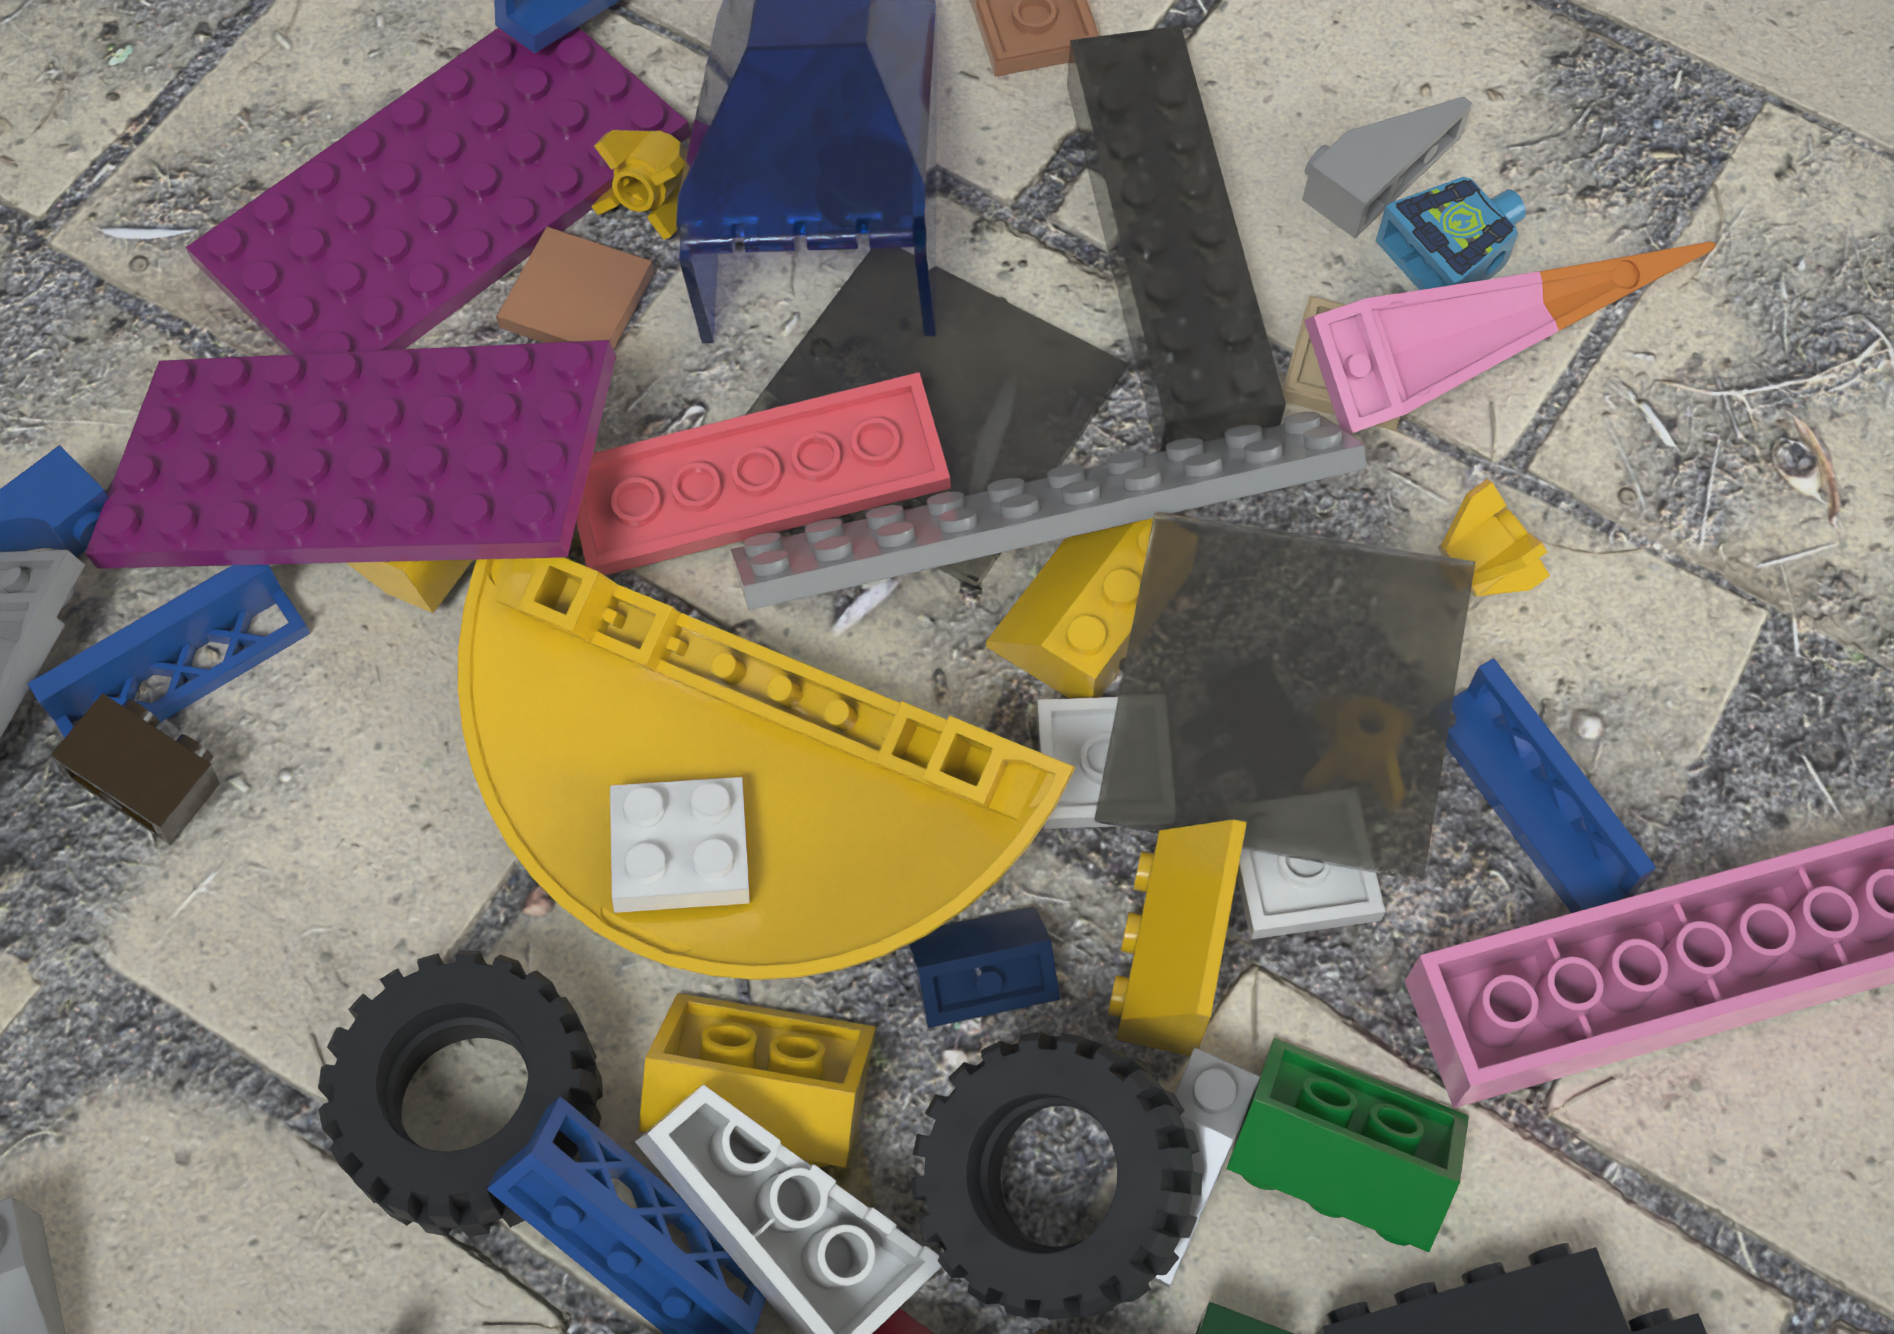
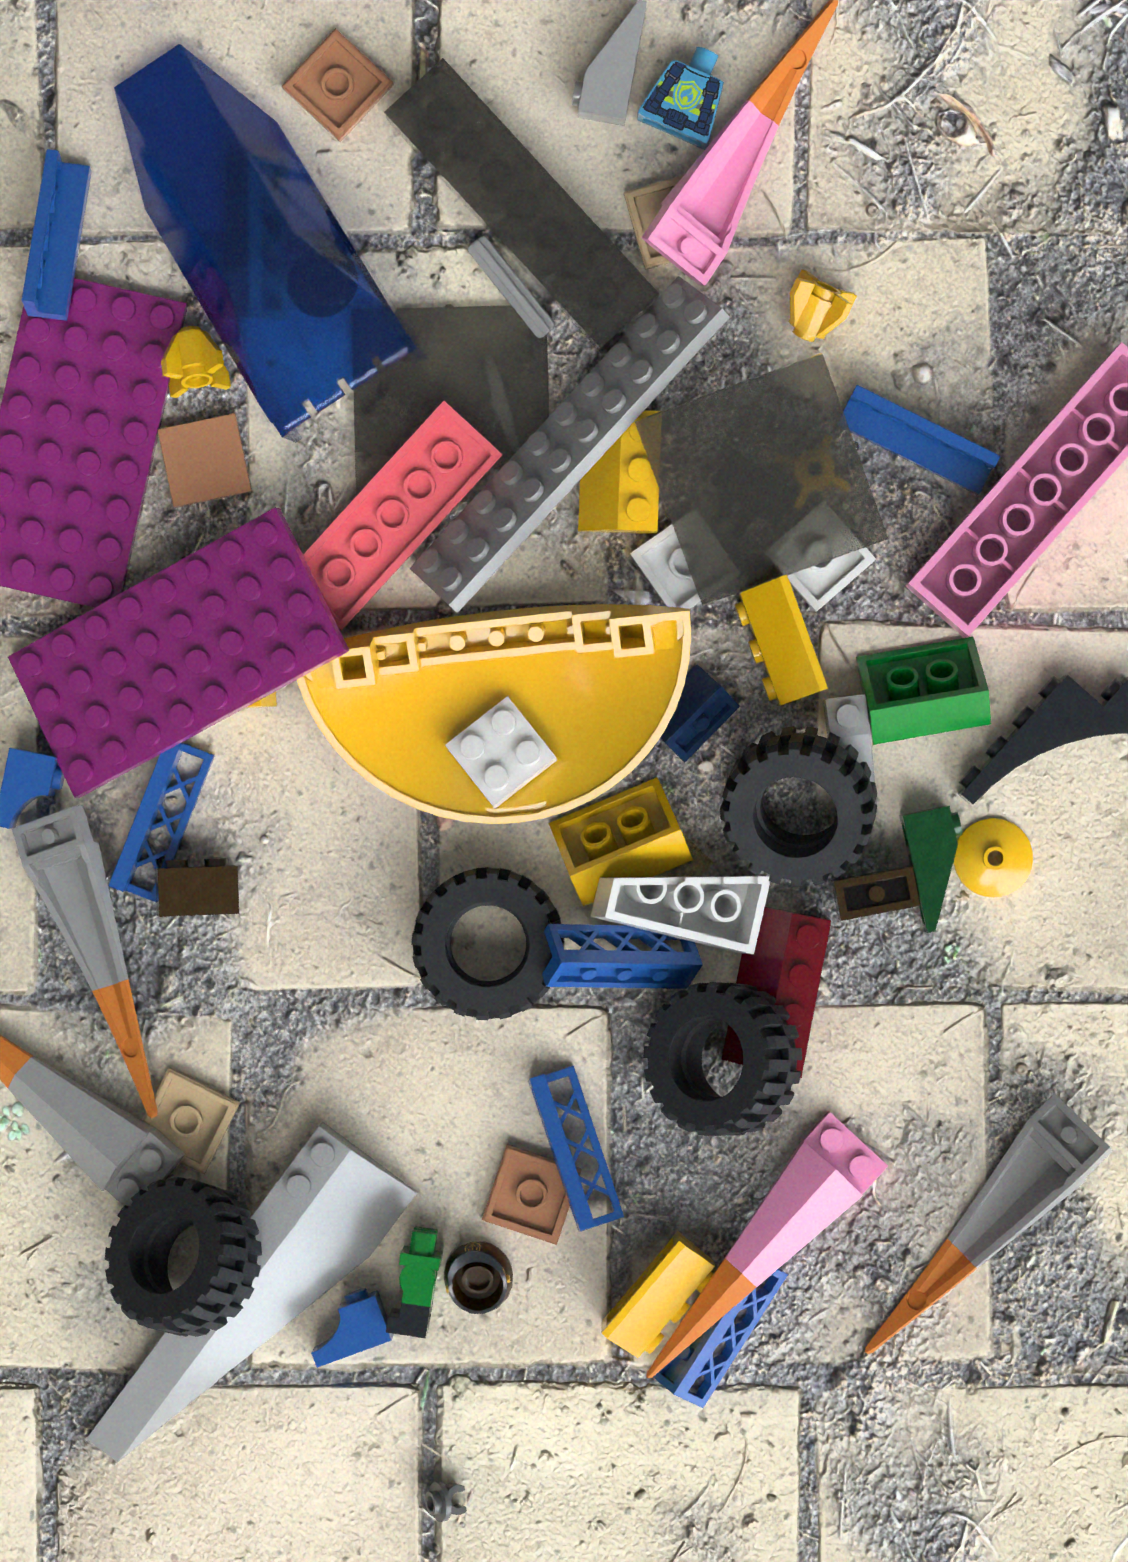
camera: 30 degrees left, 25 degrees up
none -> light grey axle [468,236,555,338]

